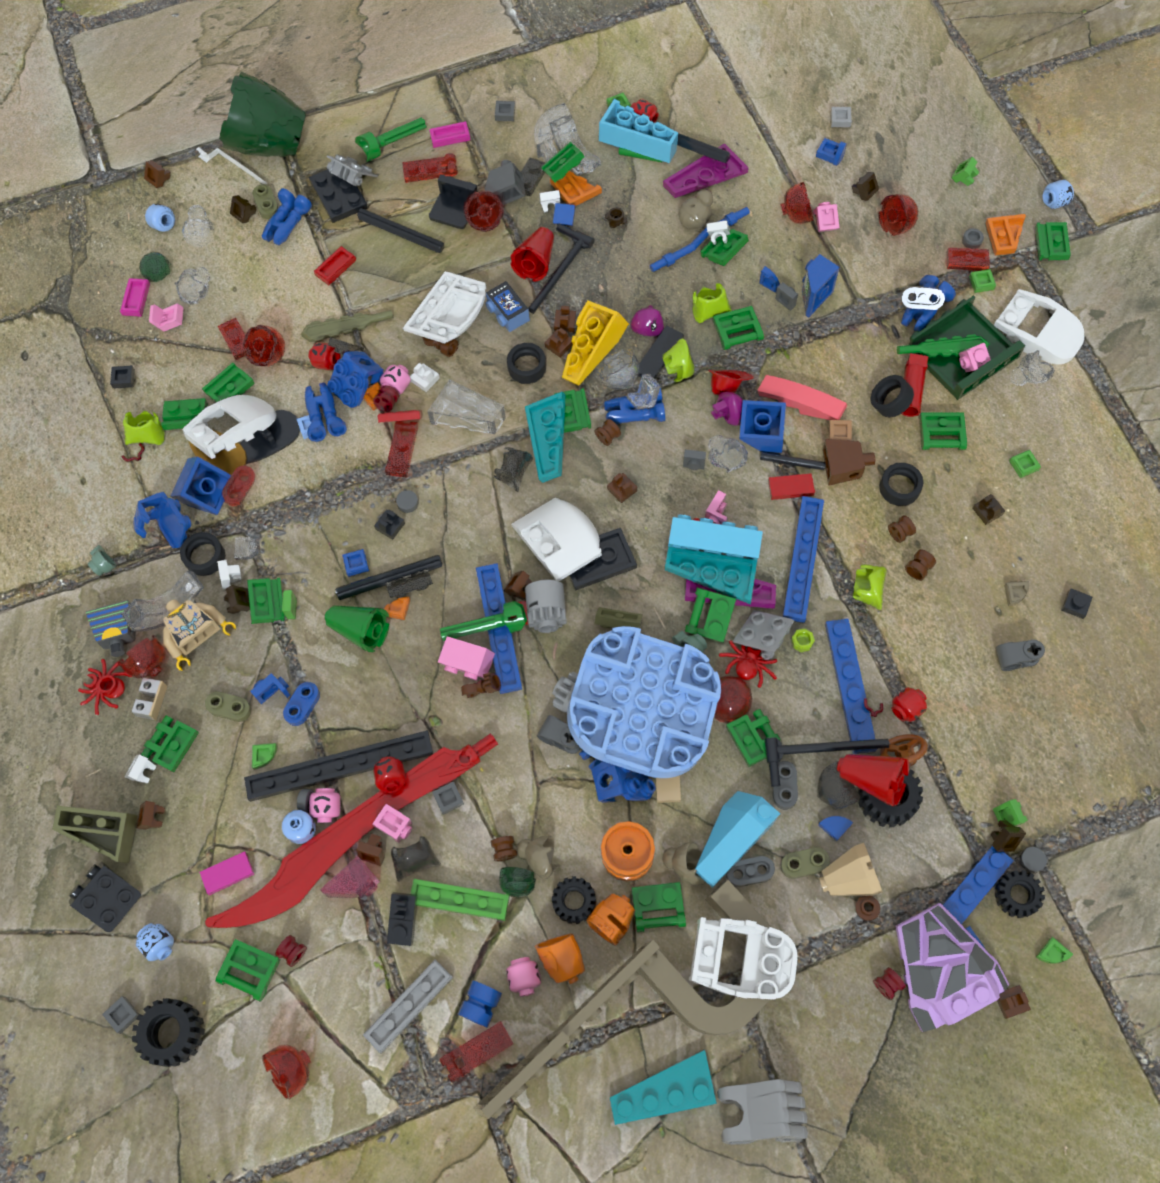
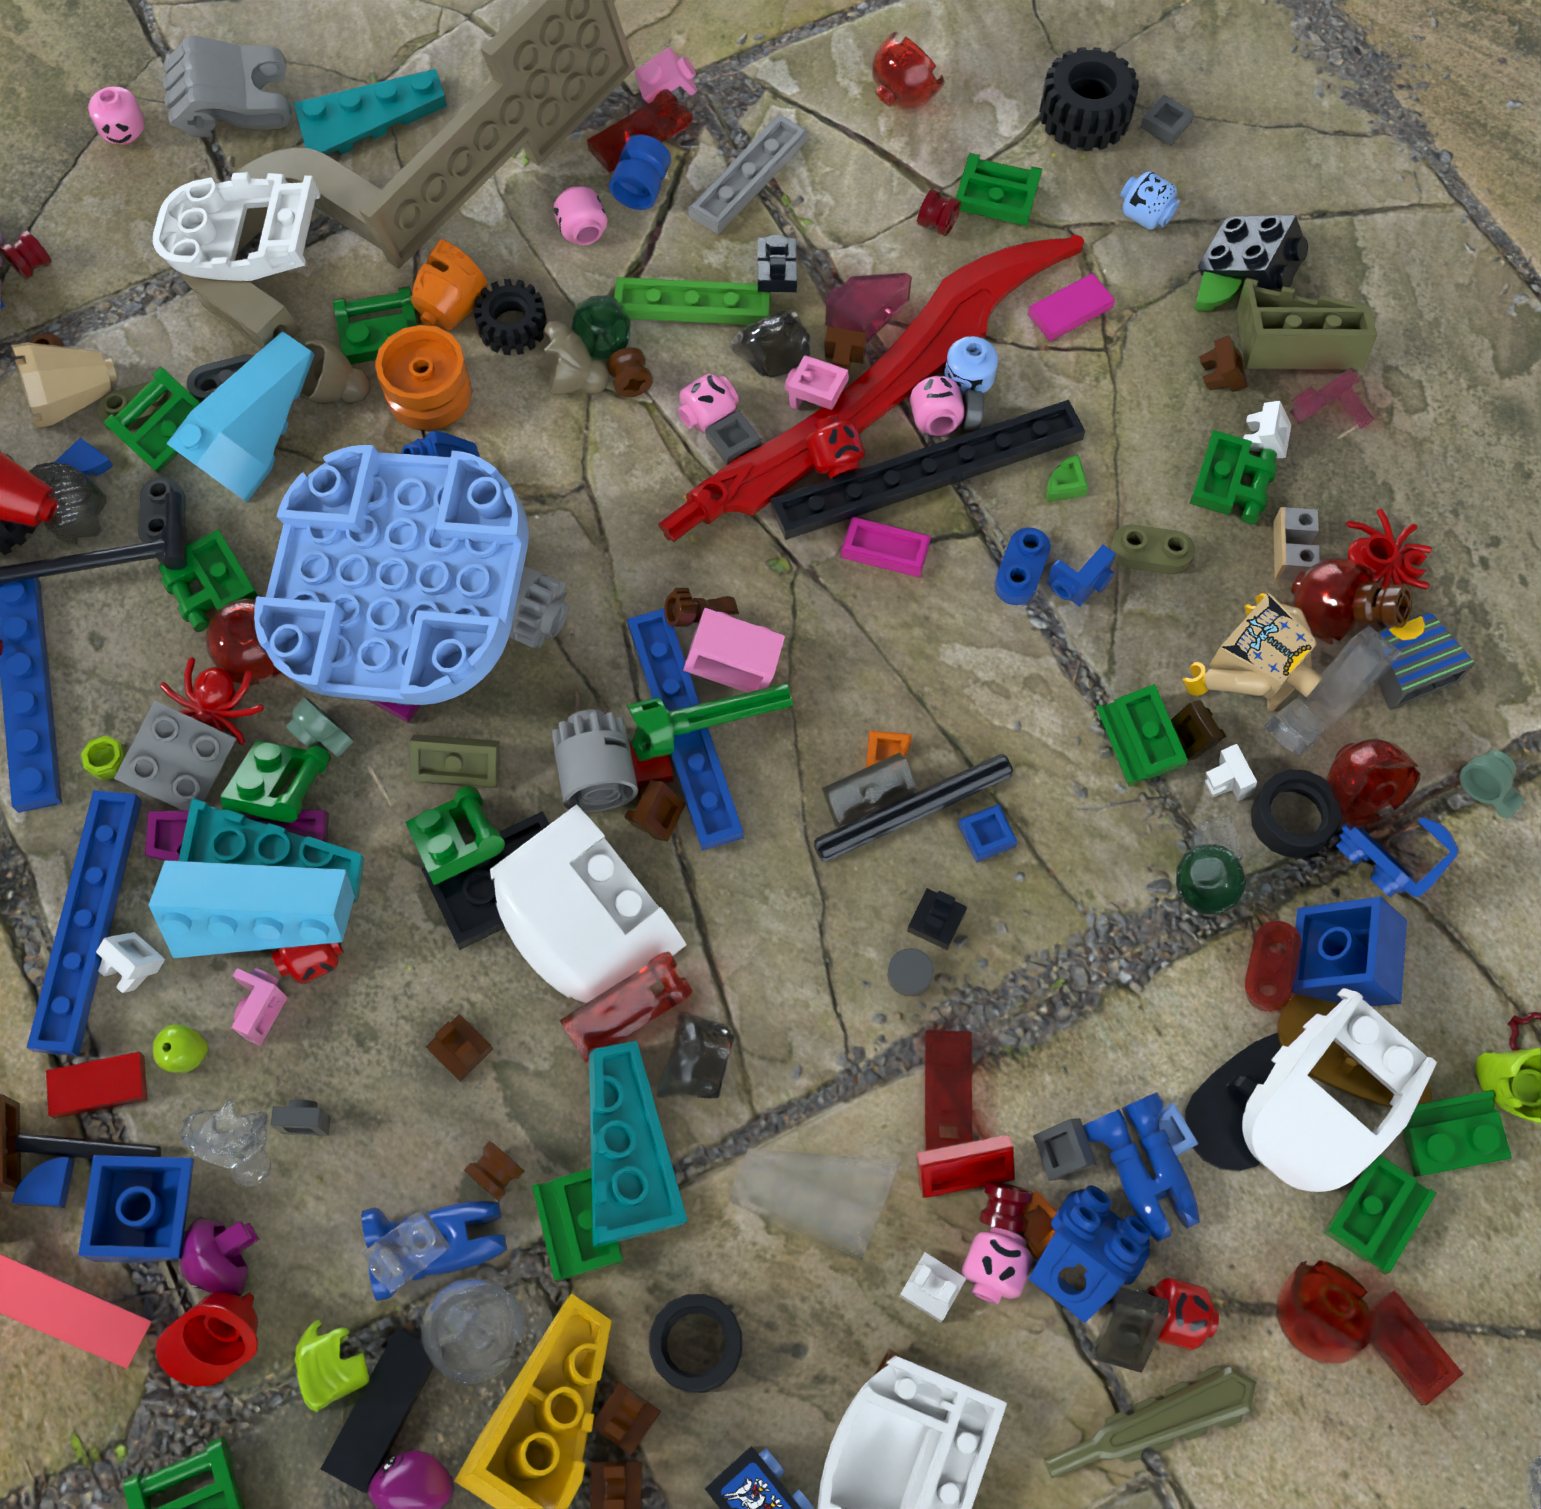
camera: 170 degrees right, 0 degrees up
bright green tile [282,590,297,619] -> none
green cone [324,605,390,653] -> none
orange helmet [535,933,585,984] -> none
dark grey piece [537,715,581,754] -> none
none -> blue tile [12,1157,75,1208]
none -> bright pink head [88,86,145,144]
none -> white tile [96,932,165,993]
none -> green plate [103,366,200,474]
none -> lime piece [153,1024,209,1073]
none -> green plate [405,786,505,885]
none -> clear red plate [560,952,693,1063]
none -> bright pink bracket [634,47,697,106]
none -> bright pink head [677,373,739,433]
none -> dark pink tile [841,516,931,578]
none -> dark grey plate [1033,1118,1097,1181]
none -> clear green hair [1175,843,1246,915]
none -> bright green tile [1194,271,1242,311]
none -> clear pink piece [1289,367,1375,429]
none -> clear red cylinder [1327,738,1421,826]
none -> reddish brown wheel [1353,581,1413,628]

